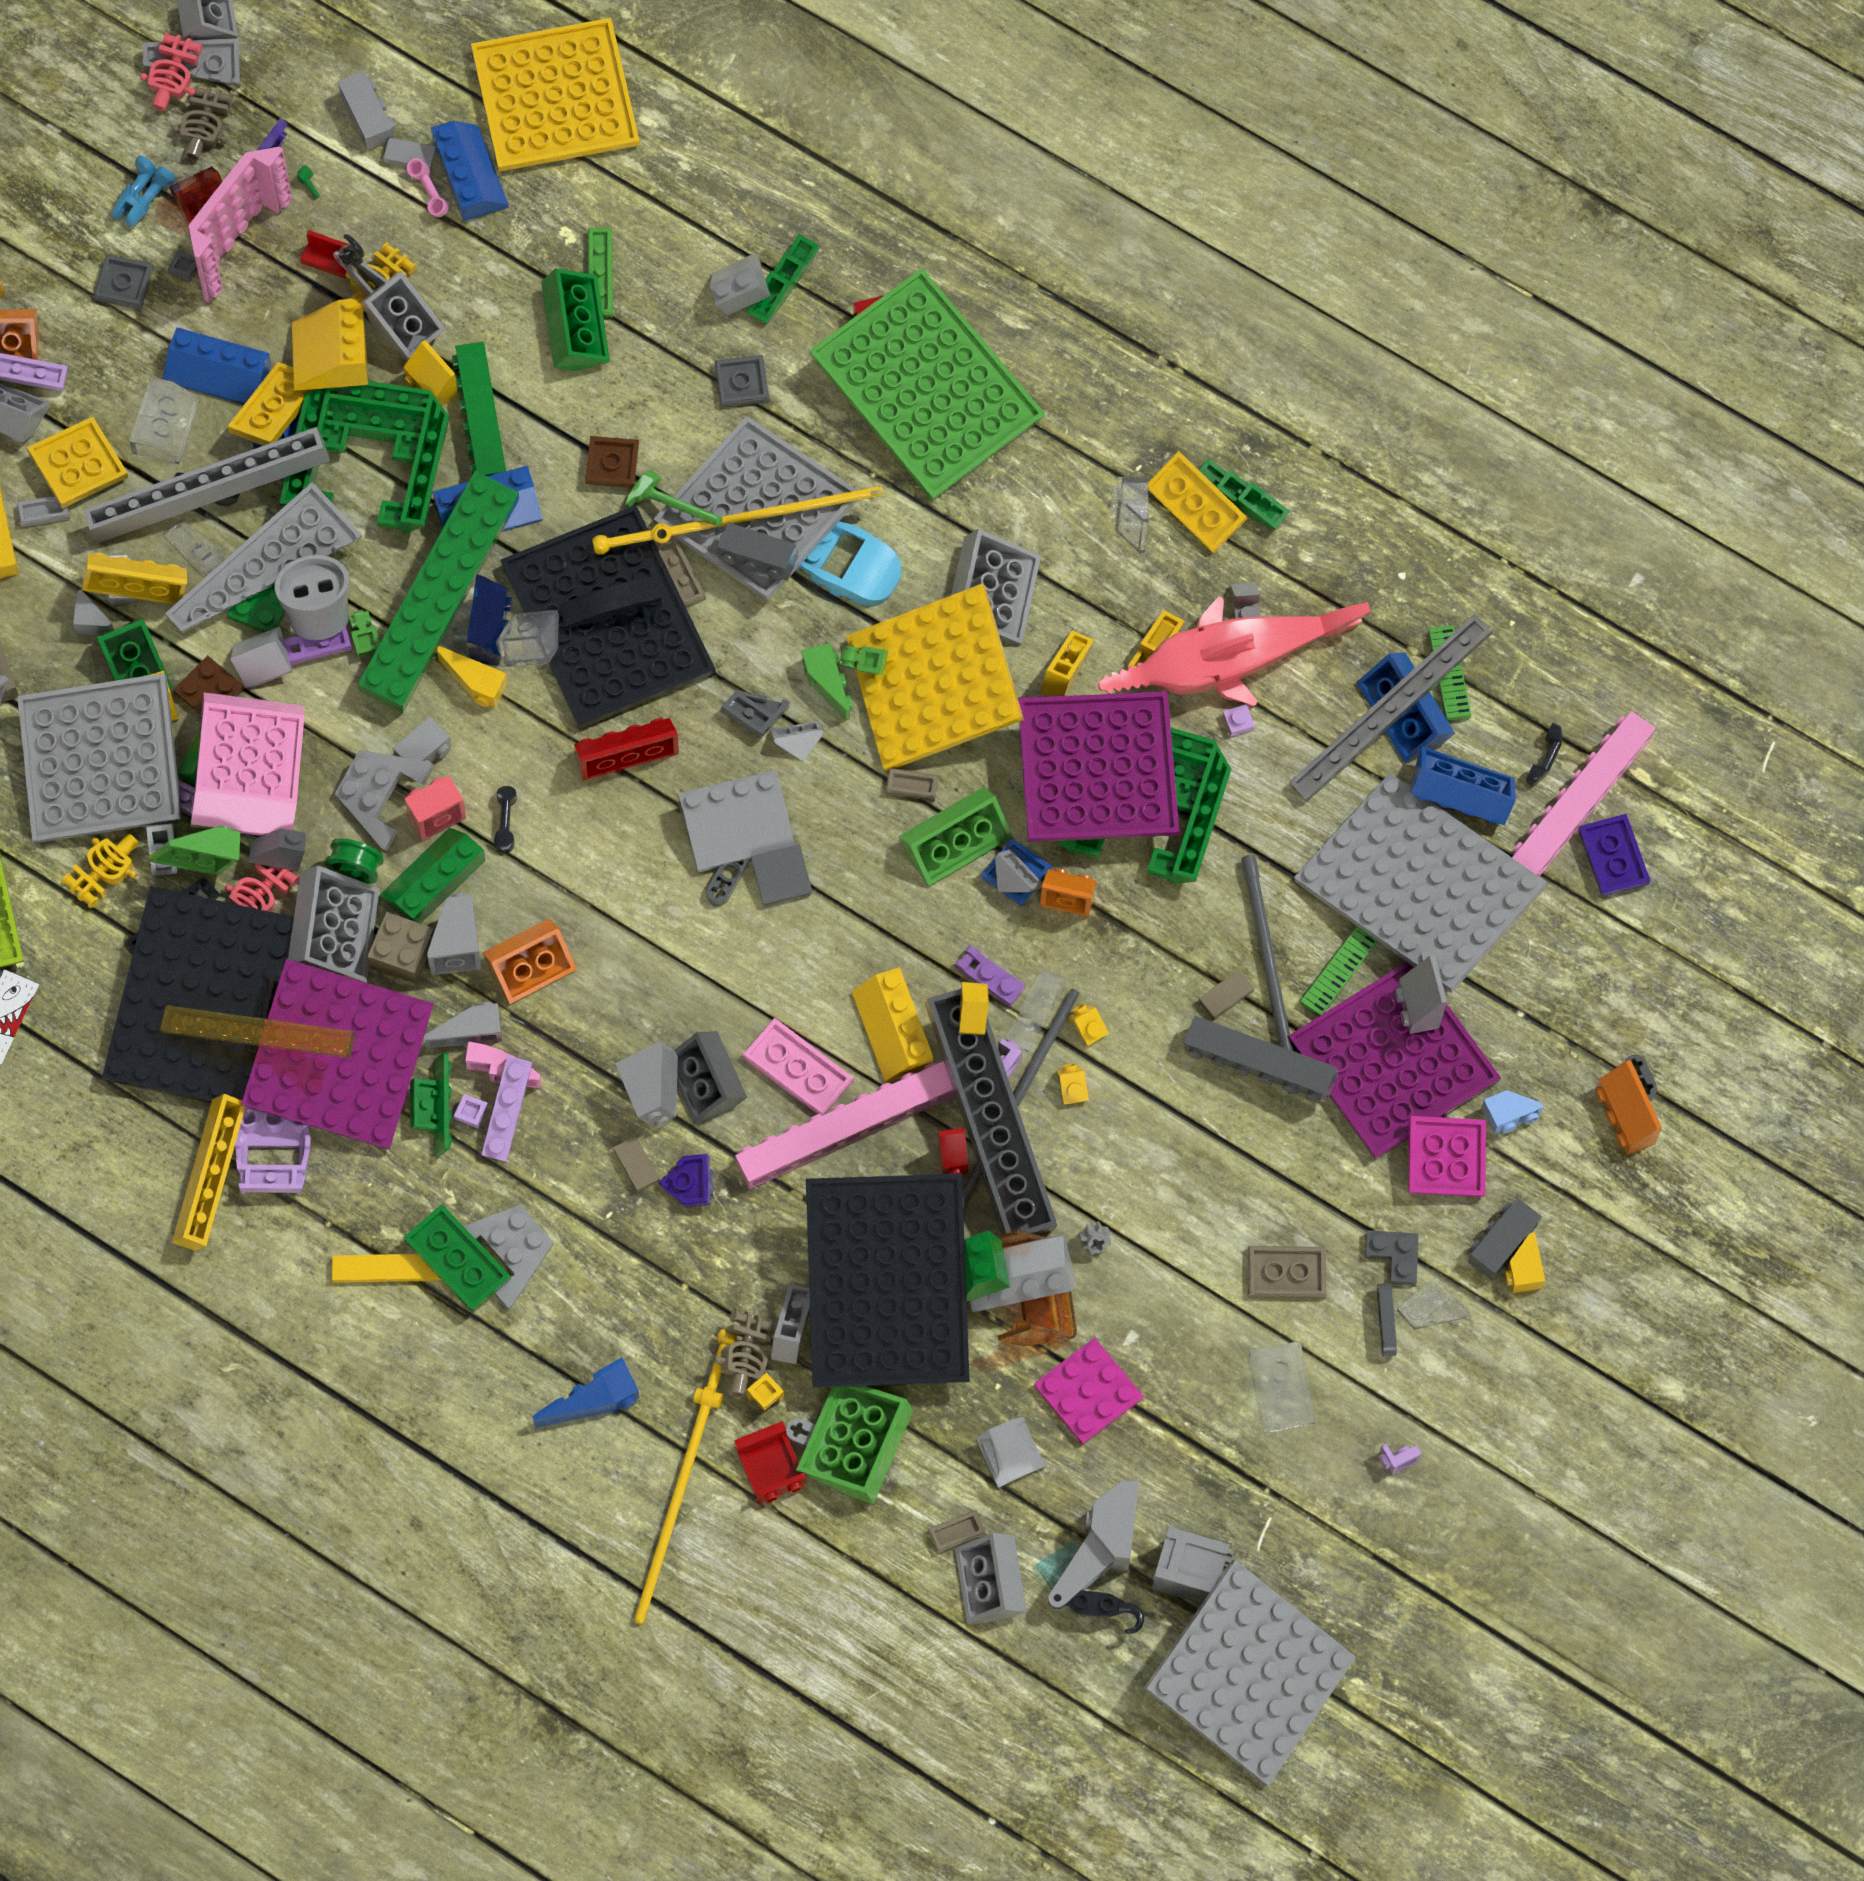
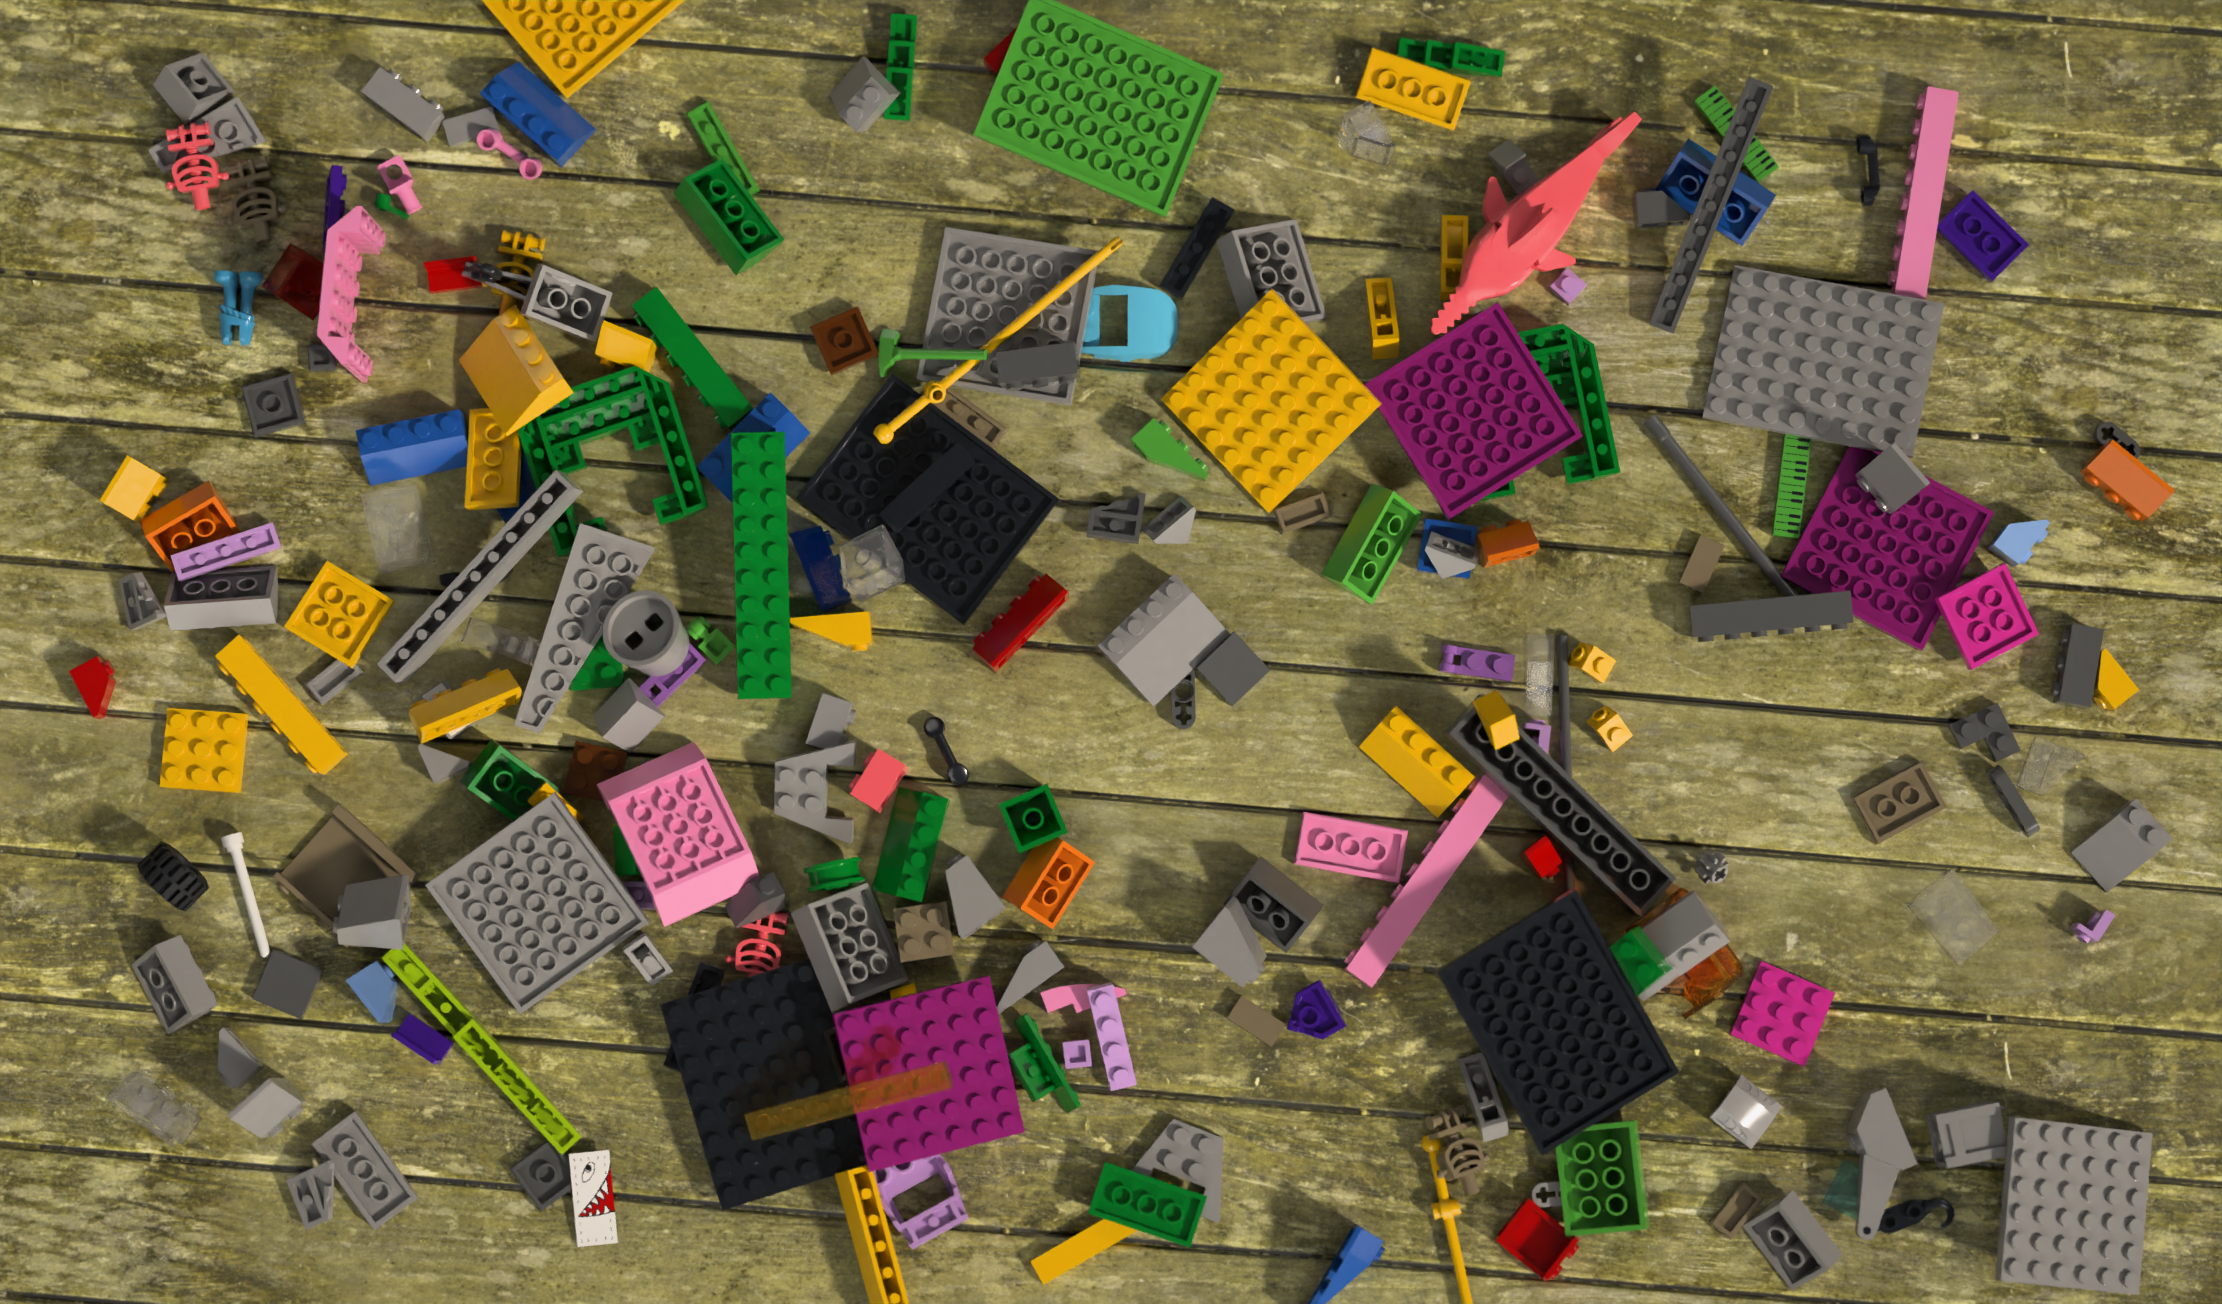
camera: 25 degrees left, 15 degrees up
yellow torso [61,834,139,908] -> none
bright green slope [148,826,240,876] -> none
dark grey tile [715,355,769,408] -> none
yellow panel [747,1373,784,1411] -> none
bright green plate [840,646,888,676] -> none
blue slope [1411,746,1516,826] -> none
none -> bright pink bracket [377,155,422,215]
none -> green slope [998,784,1068,854]
none -> black plate [1159,197,1235,300]
none -> dark grey slope [1632,188,1691,229]
none -> light grey slope [2070,798,2173,892]

